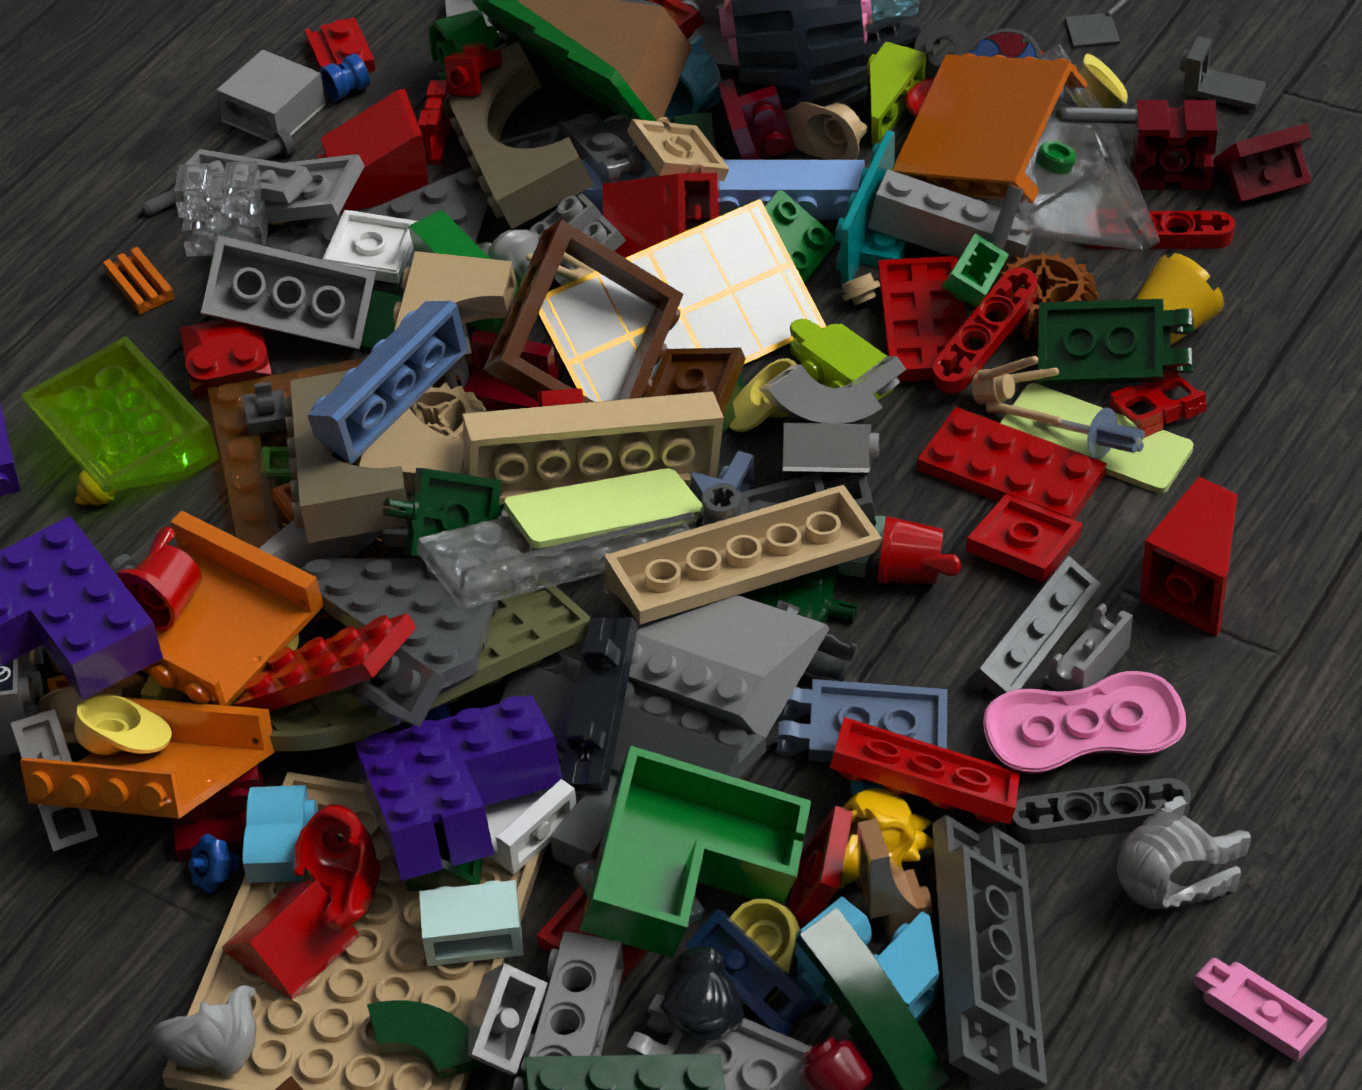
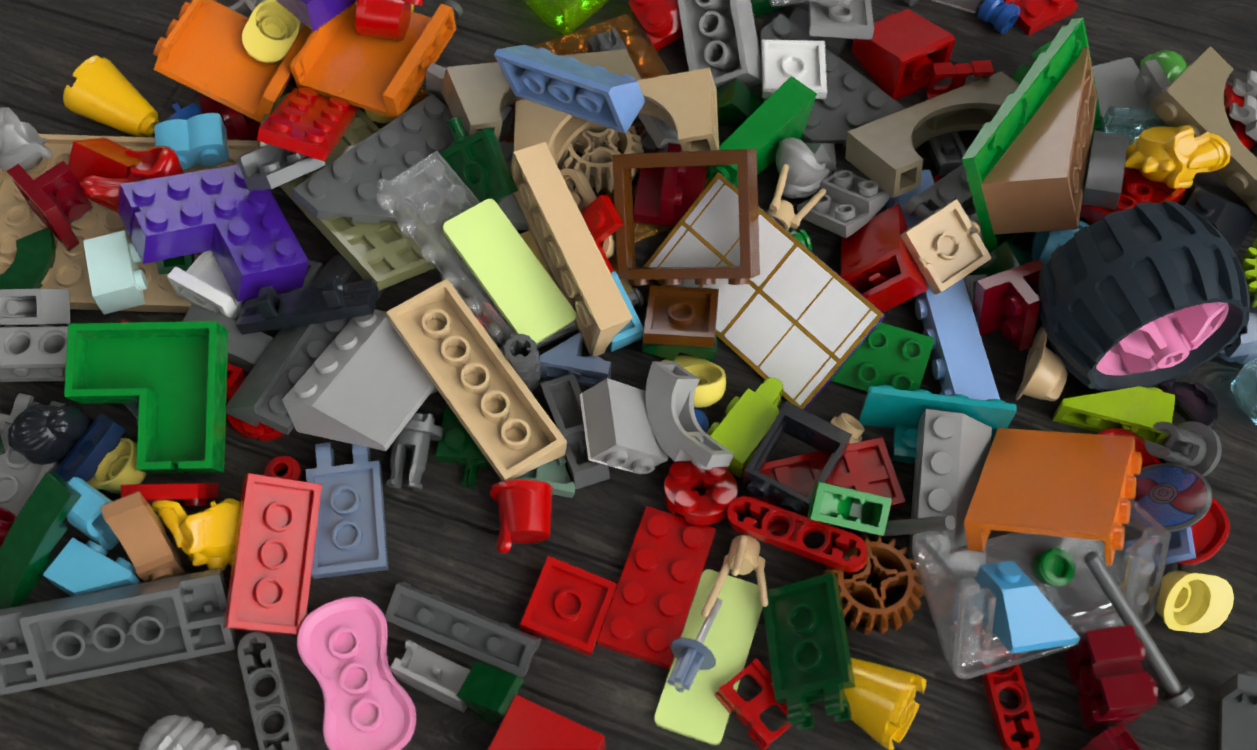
camera: 75 degrees right, 15 degrees up
red bracket [444,43,503,96] -> none
none -> dark red bracket [7,161,93,251]
none -> yellow cone [63,56,159,137]
none -> red plate [264,456,302,481]
none -> dark green slope [456,661,524,725]
none -> red plate [664,461,738,525]
none -> black window [742,401,852,517]
none -> slope [968,561,1080,654]

